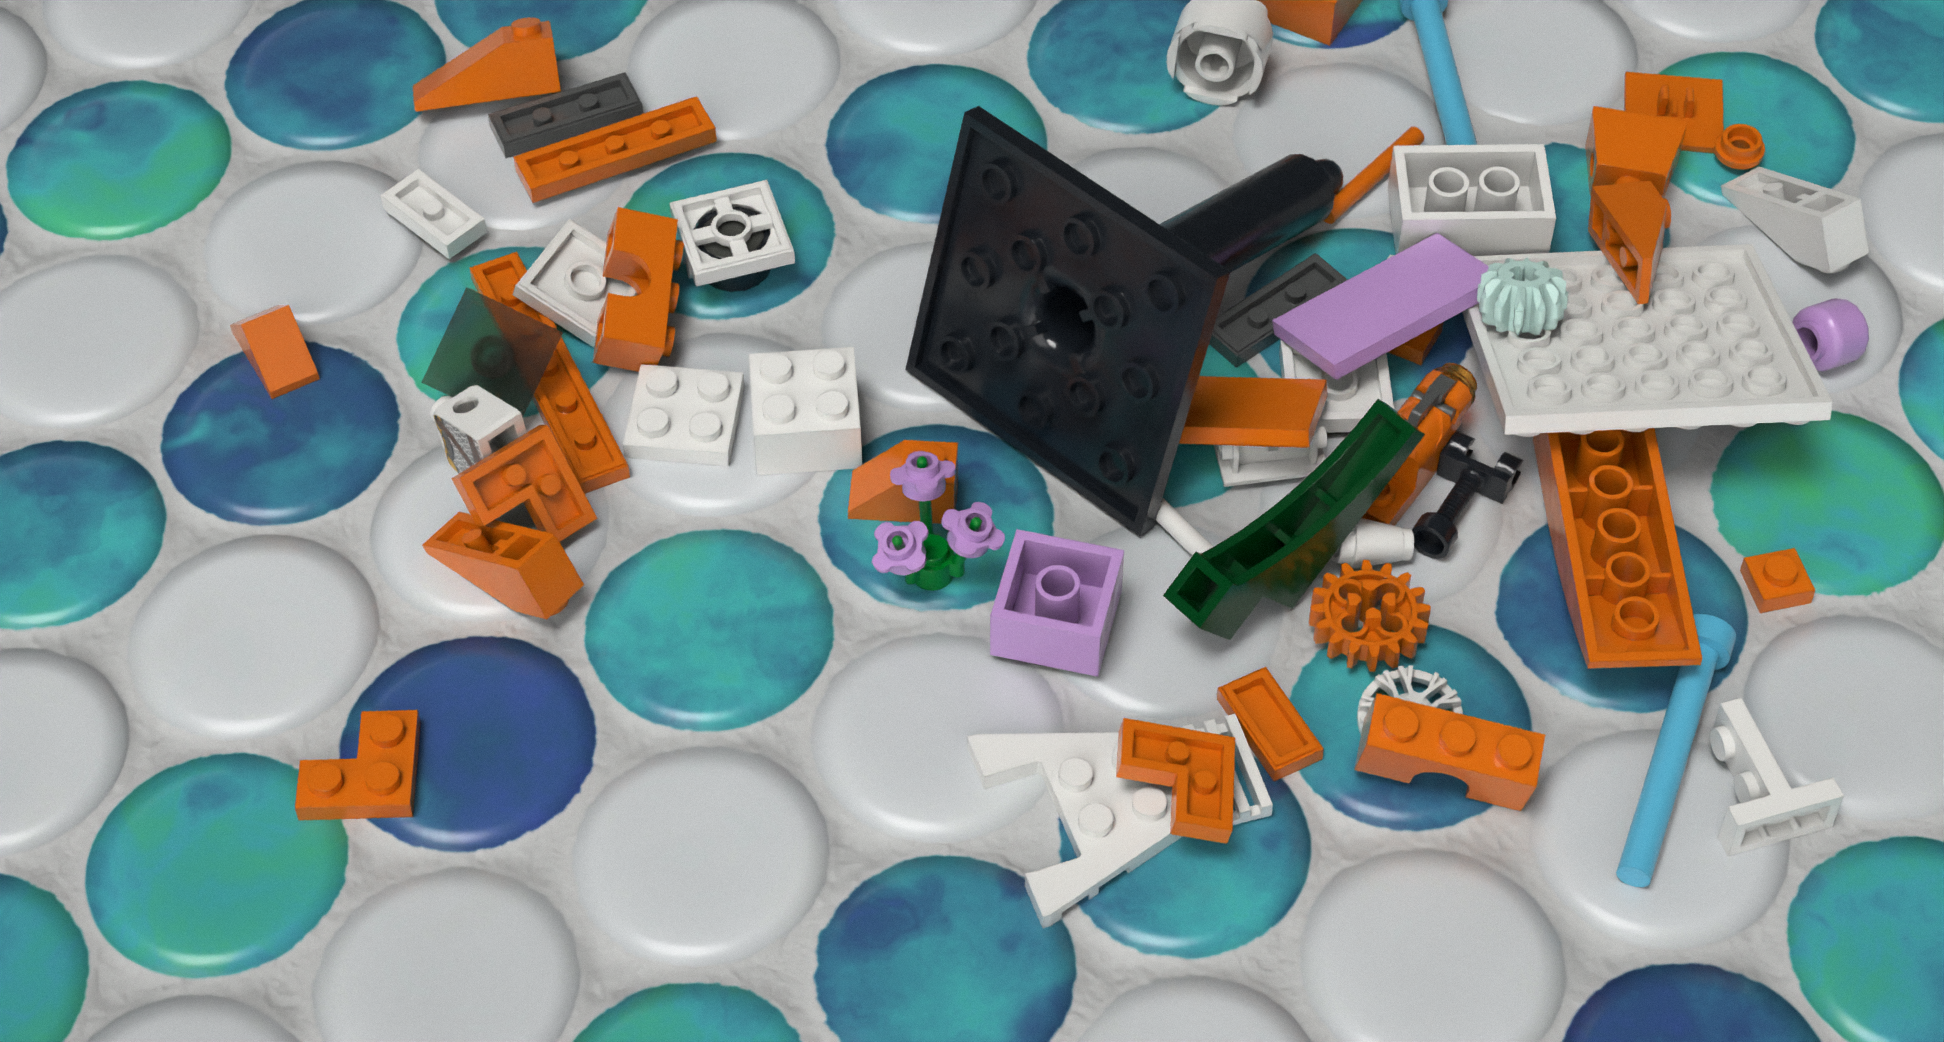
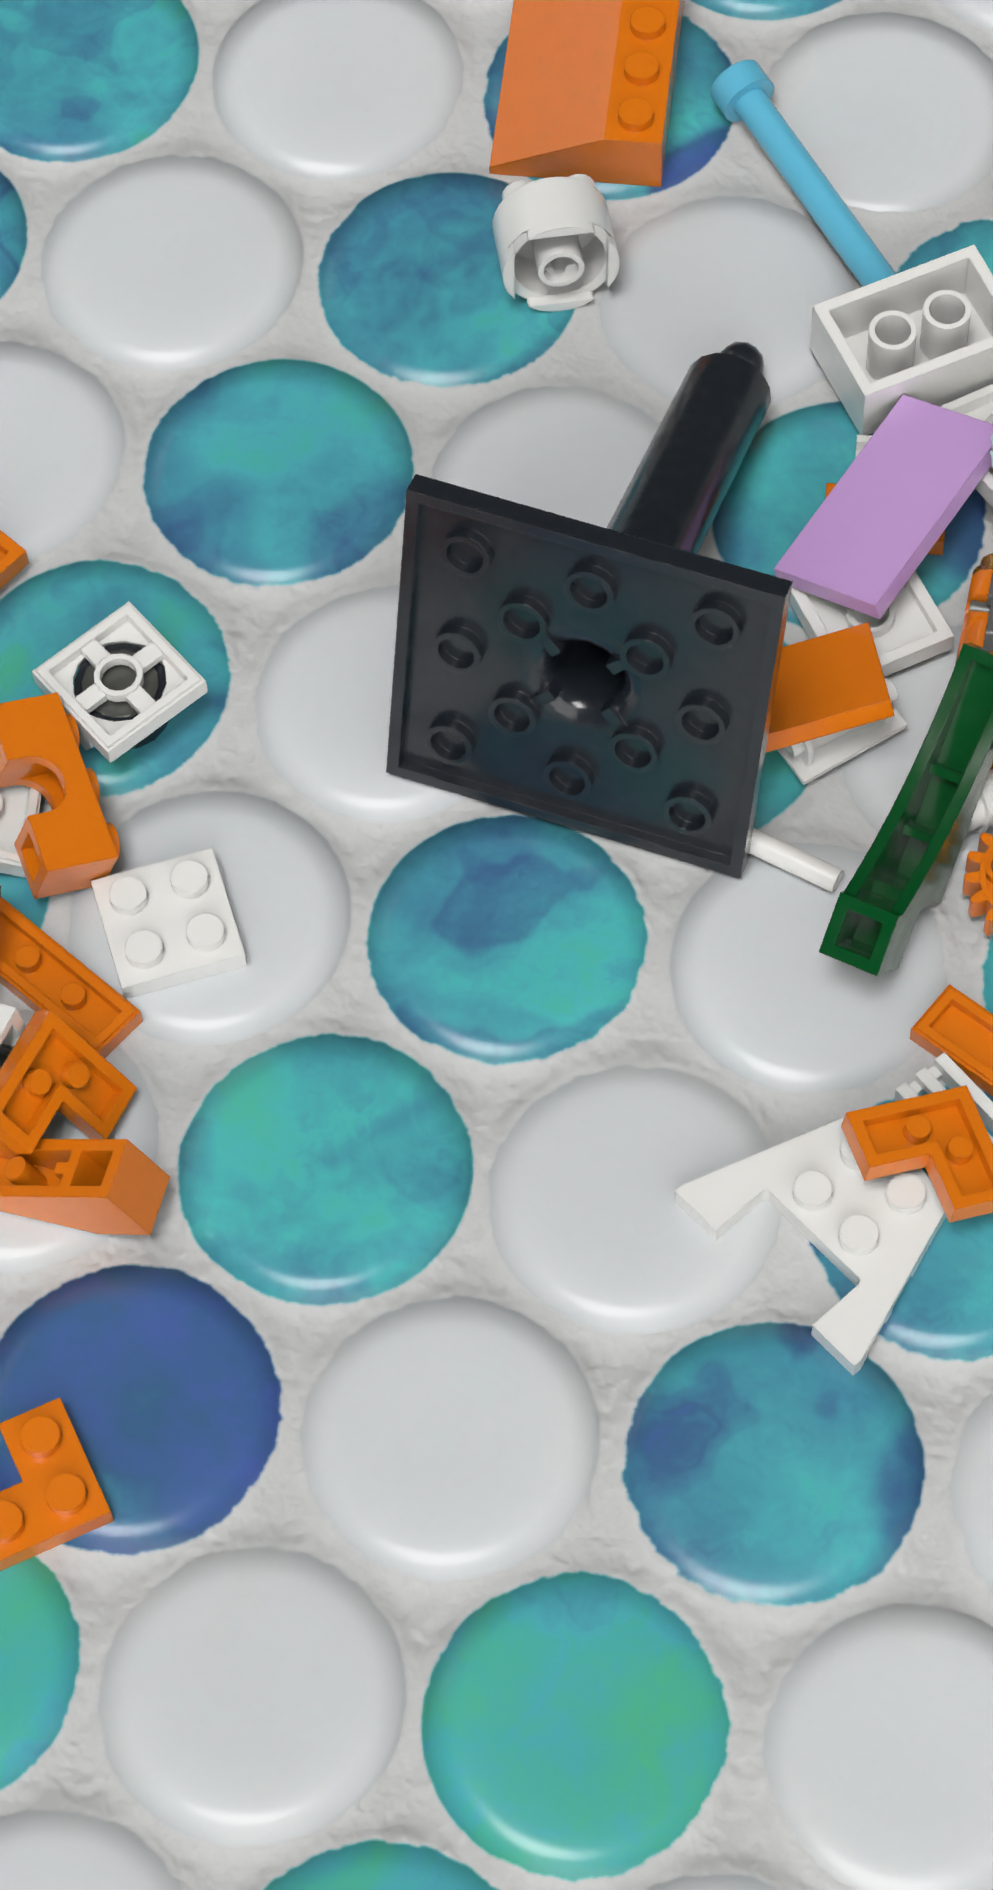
camera: 20 degrees left, 10 degrees up
white brick [749,347,862,475] -> none
orange slope [848,440,958,524] -> none
lavender plant [872,451,1005,591] -> none
lavender brick [990,529,1124,677] -> none
dark grey tile [1209,253,1348,368] -> none
orange bar [1323,126,1425,224] -> none

